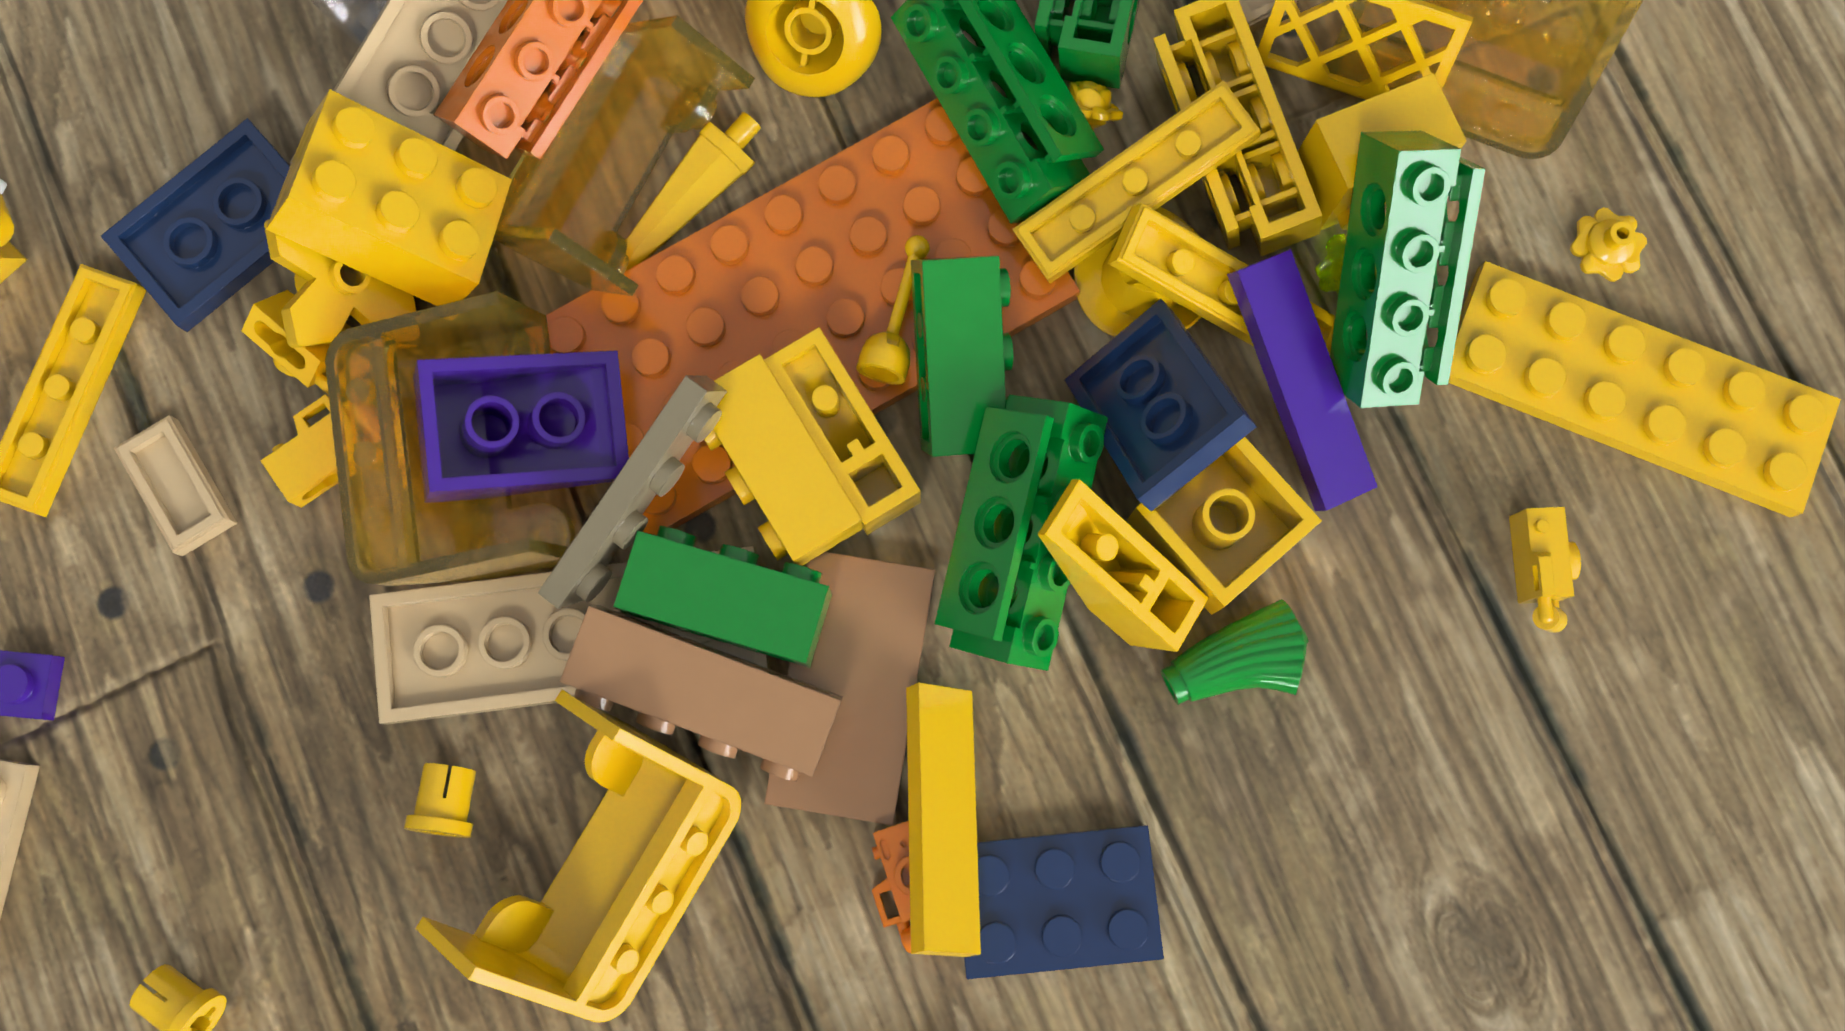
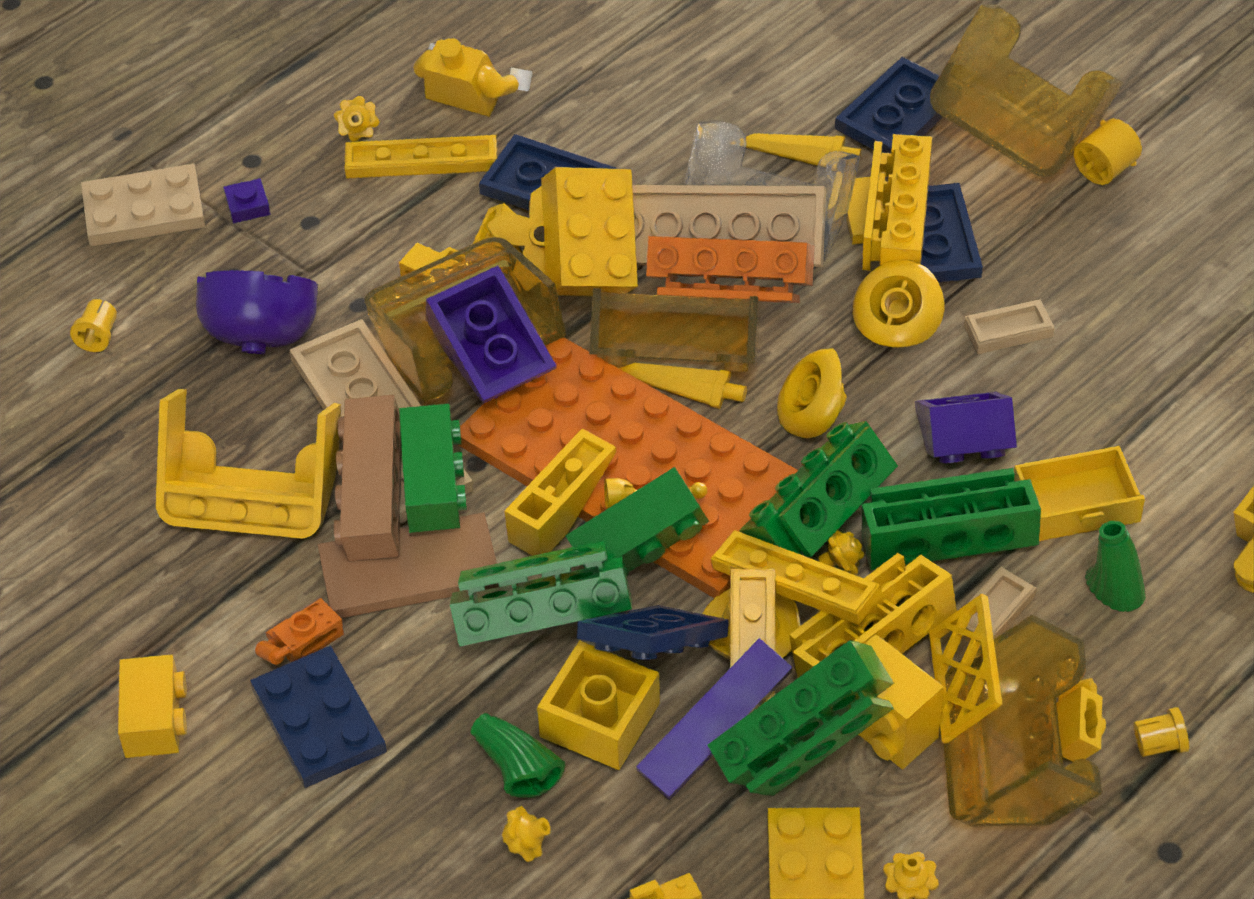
camera: 70 degrees right, 30 degrees down
tan tile [114,415,238,556] -> none
yellow bush [404,763,476,838] -> none
dark tan plate [538,375,727,609] -> none
yellow brick [704,354,863,566] -> none
yellow tile [906,682,981,957] -> none
yellow slope [1038,479,1209,652] -> none
none -> dark purple cylinder [196,270,318,354]
none -> yellow plant [502,806,551,862]

